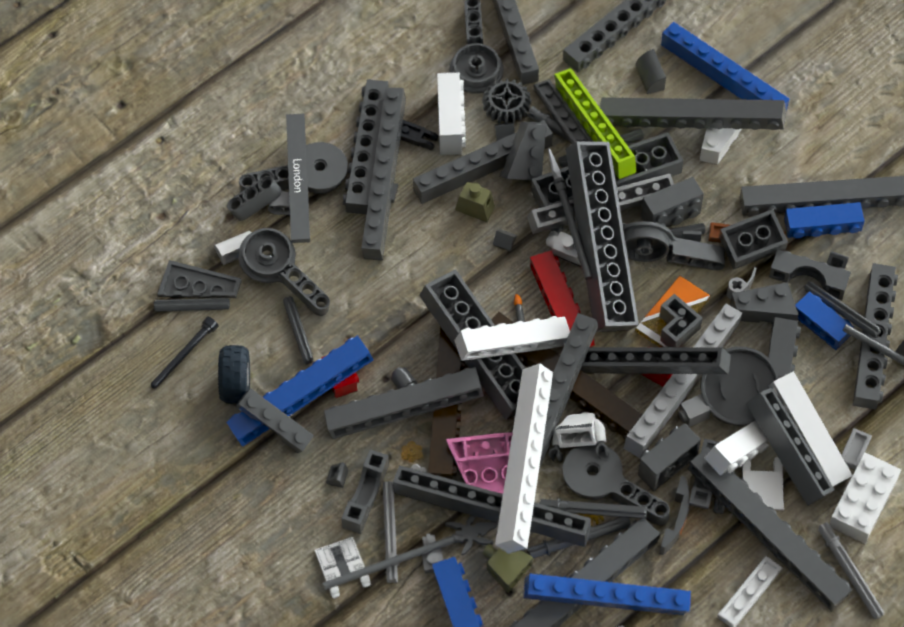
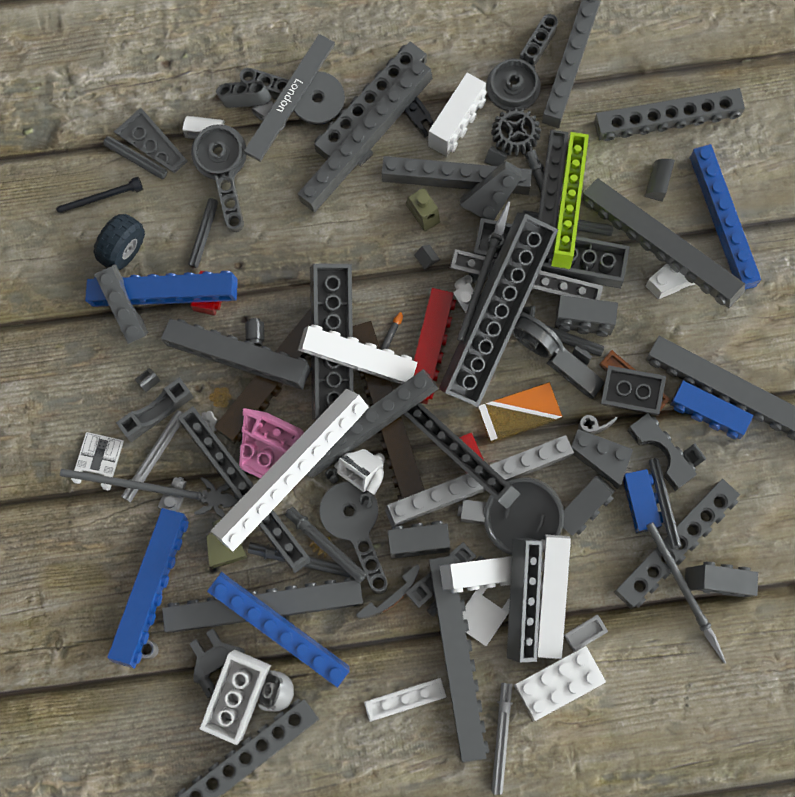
camera: 35 degrees right, 15 degrees up
dark grey brick [659,294,703,347] -> none

